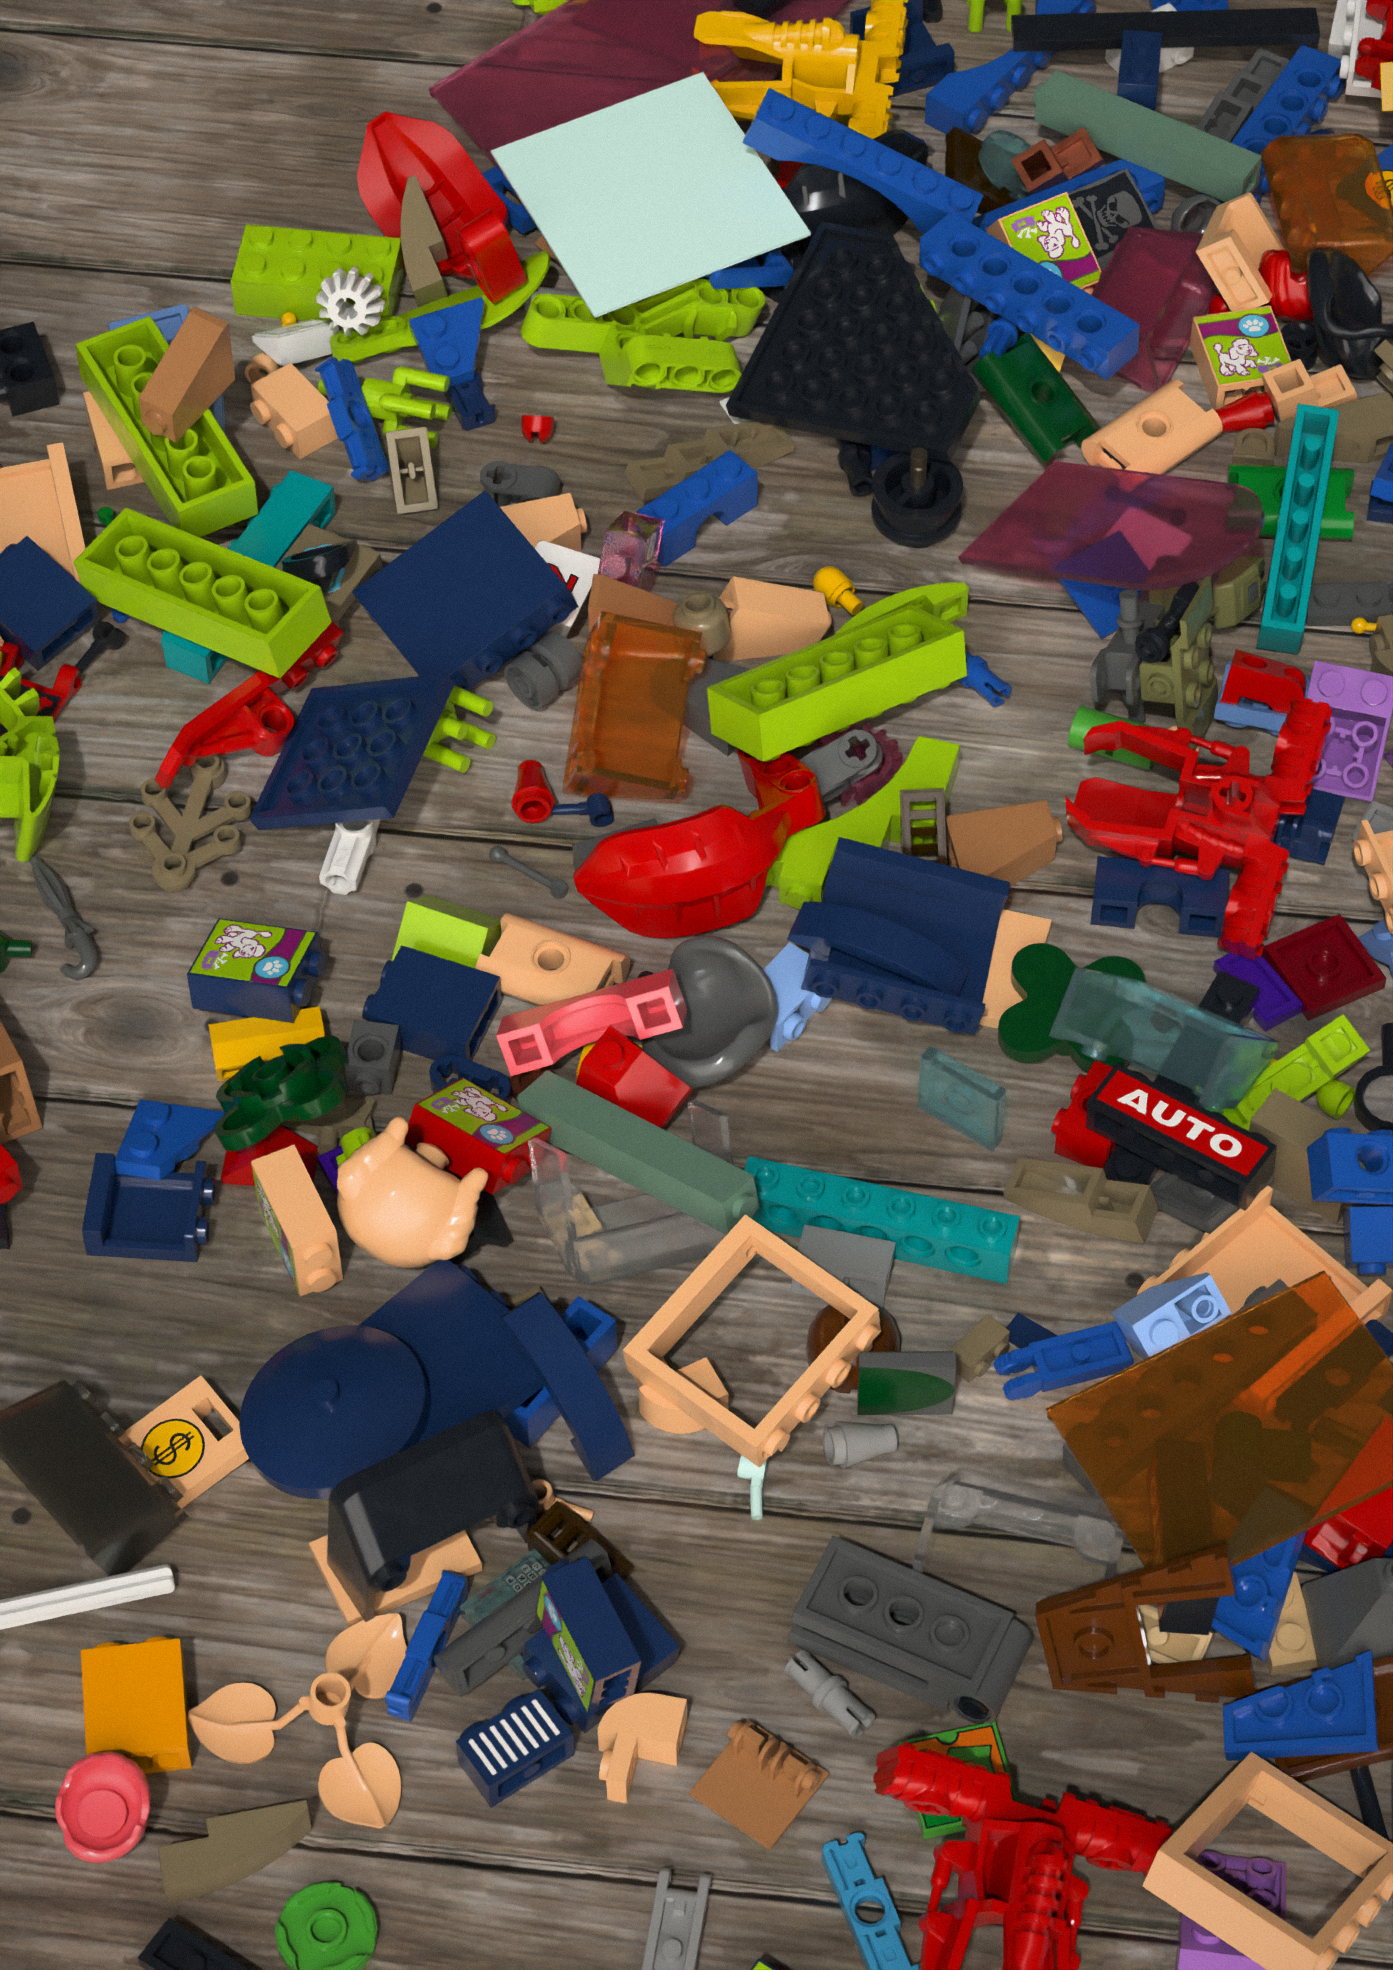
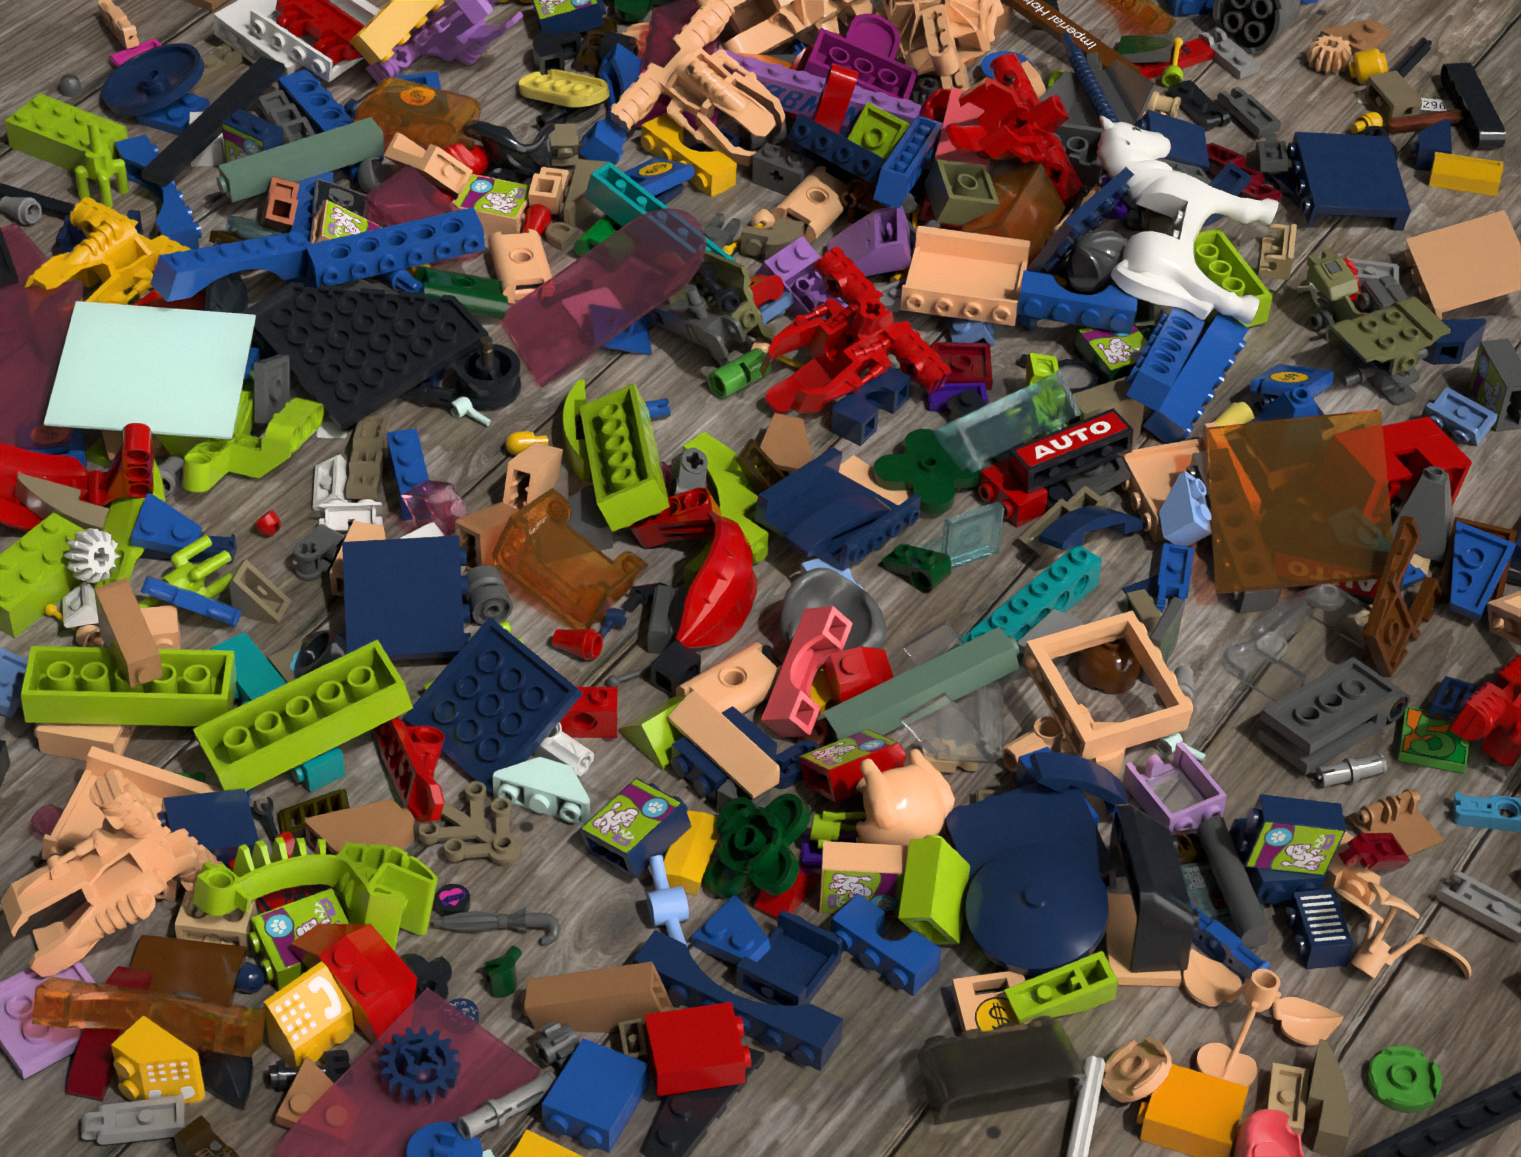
camera: 65 degrees left, 10 degrees down
dark tan head [673,592,731,657] -> none
none -> dark grey tile [254,354,290,424]
none -> dark brown slope [279,789,350,839]
none -> medium nougat slope [304,799,415,855]
none -> white slope [312,454,351,511]
none -> white hinge [319,499,383,533]
none -> black tile [435,884,471,917]
none -> light aqua hand [450,397,491,426]
none -> light aqua slope [493,757,590,825]
none -> red brick [560,686,618,738]
none -> black bar [624,582,668,612]
none -> dark blue arch [633,930,843,1071]
none -> light blue piece [646,855,689,948]
none -> black brick [651,641,701,697]
none -> light nougat slope [668,690,780,799]
none -> blue arch [830,894,941,996]
none -> dark green plate [882,544,952,593]
none -> lime brick [898,835,970,945]
none -> light nougat piece [1000,704,1094,773]
none -> lime slope [1004,951,1118,1024]
none -> dark blue slope [1039,506,1145,550]
none -> light nougat tile [1102,1037,1171,1102]
none -> lavender window [1122,742,1227,832]
none -> tan plate [1267,1063,1310,1137]
none -> light nougat plant [1334,881,1472,980]
none -> dark red hinge [1338,832,1411,870]
none -> dark blue tile [1428,676,1477,722]

